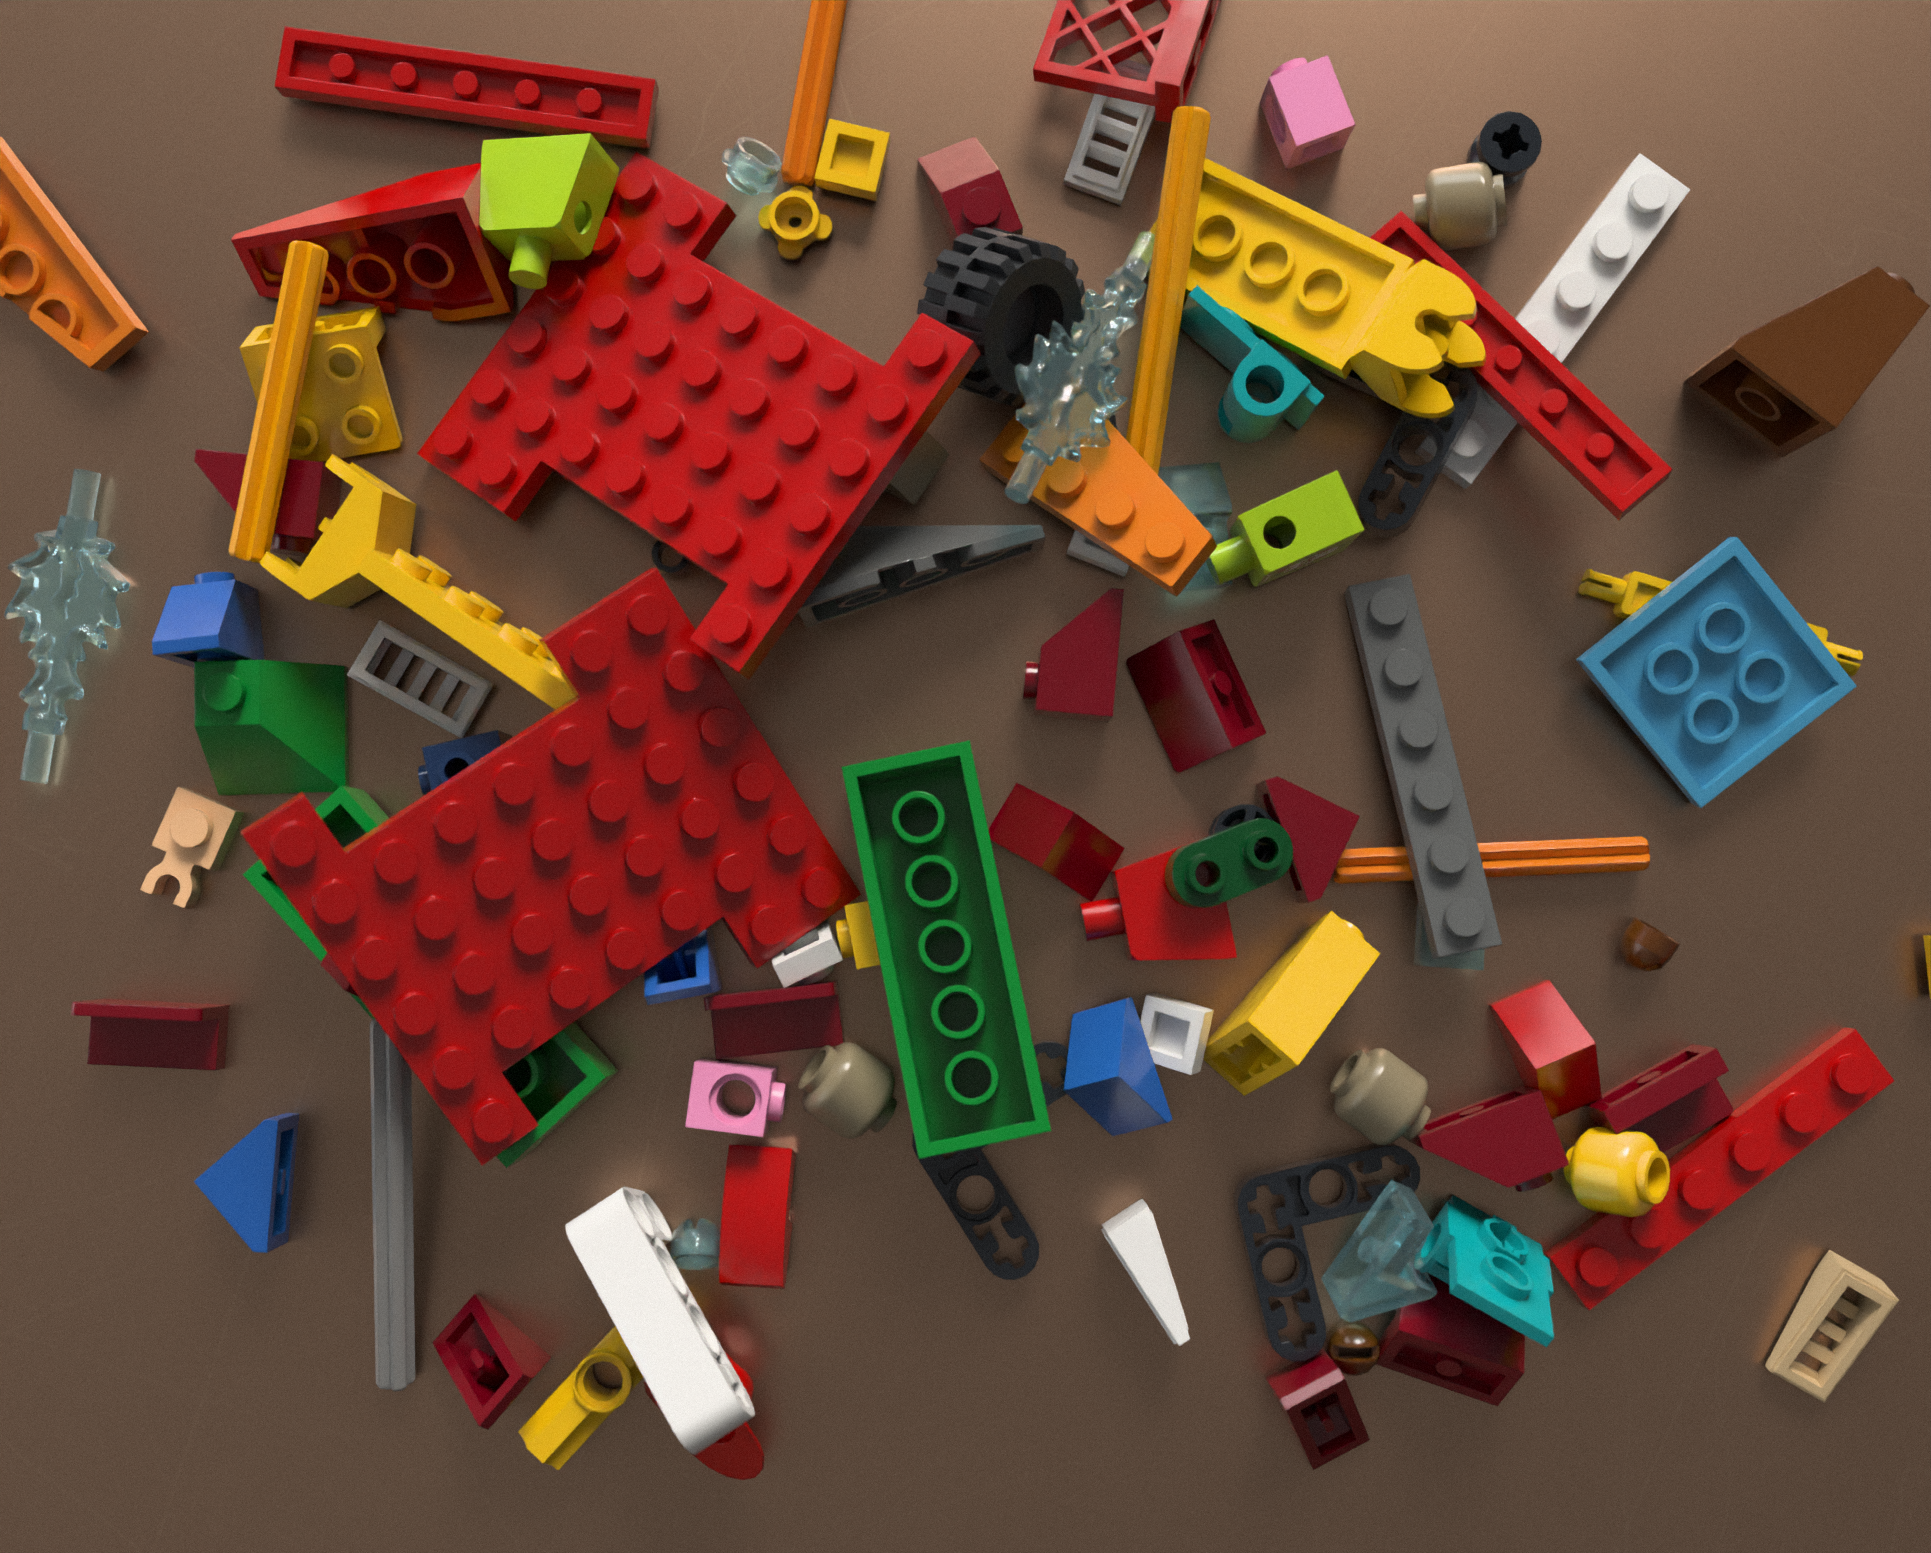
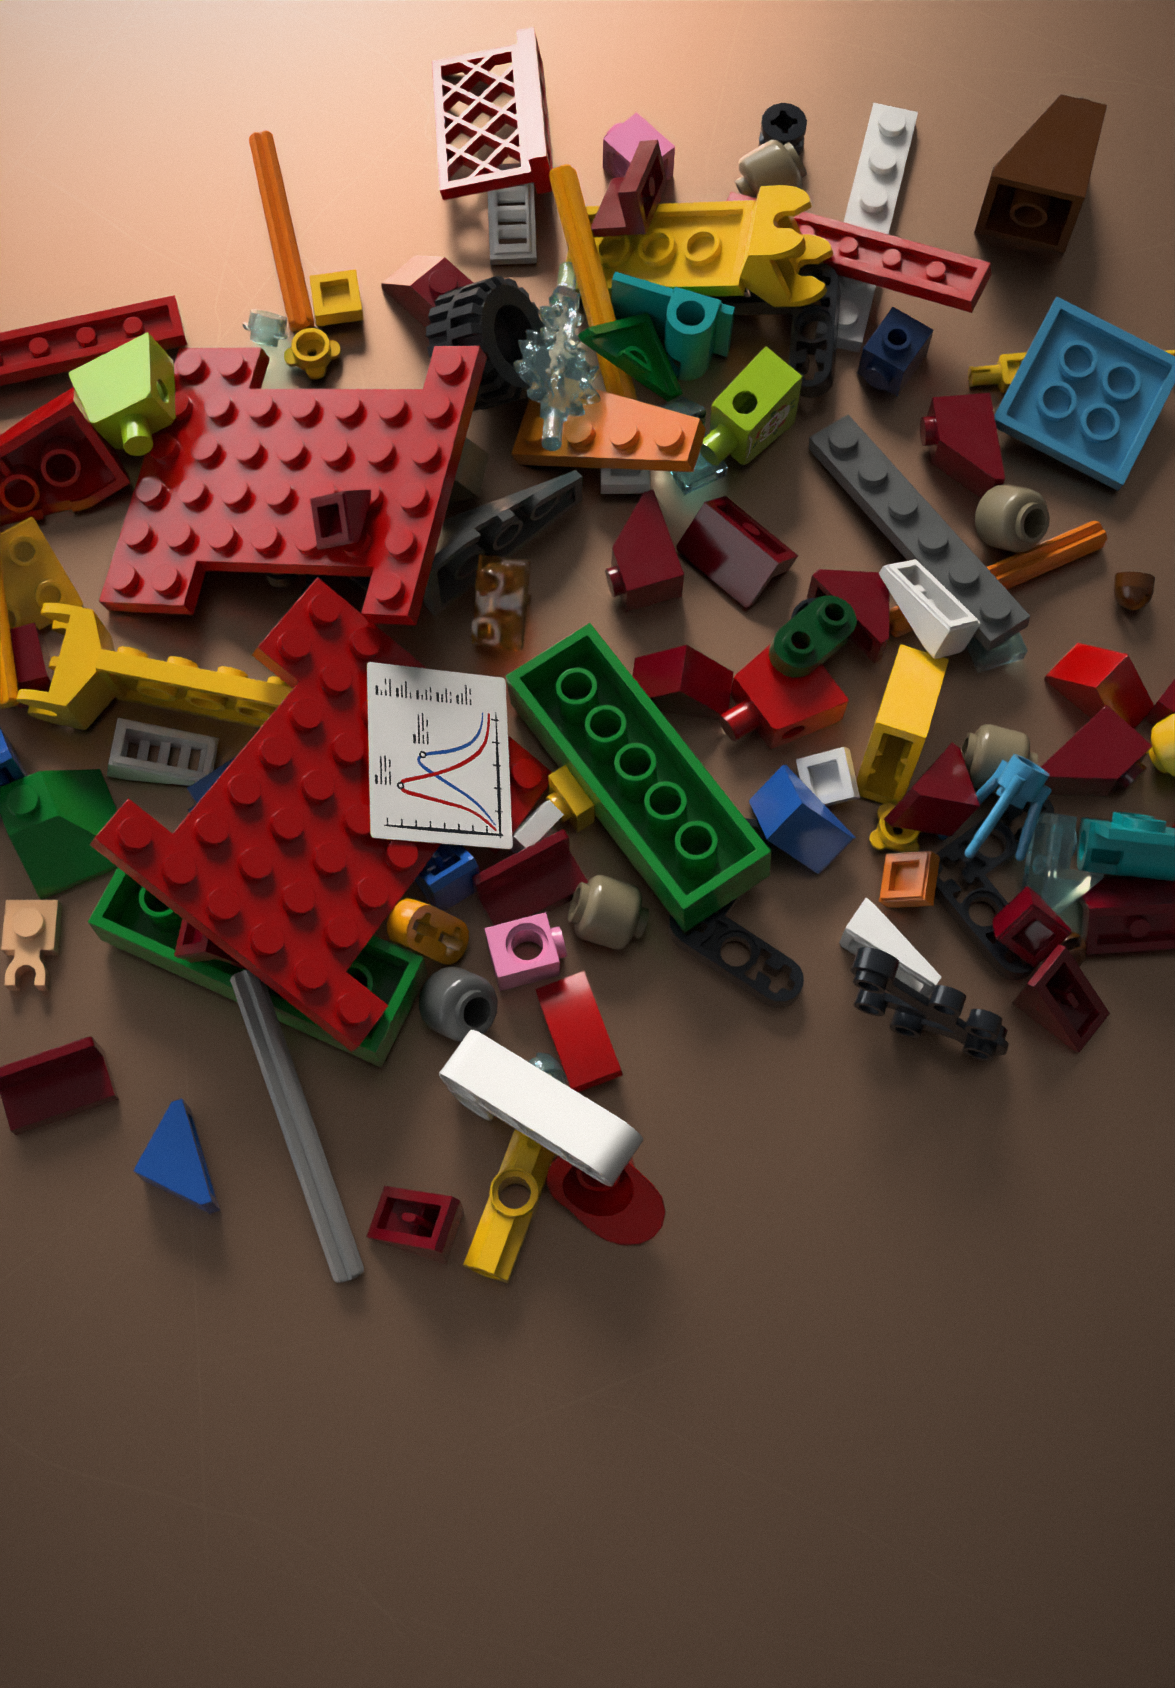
camera: 20 degrees left, 15 degrees down
none -> dark red slope [310,490,371,550]
none -> white sticker [367,662,513,849]
none -> light orange beam [387,898,469,965]
none -> dark grey head [419,967,498,1042]
none -> clear orange hips [471,553,532,651]
none -> green tile [578,313,683,402]
none -> dark red panel [591,140,668,237]
none -> black plant [851,947,1009,1061]
none -> dark blue brick [857,307,934,396]
none -> yellow plate [869,802,920,853]
none -> white slope [879,559,981,659]
none -> orange tile [879,851,940,908]
none -> dark red slope [884,742,980,836]
none -> dark red slope [920,393,1005,499]
none -> dark azure plant [938,754,1052,861]
none -> dark tan head [975,484,1050,553]
none -> dark red slope [992,886,1072,968]

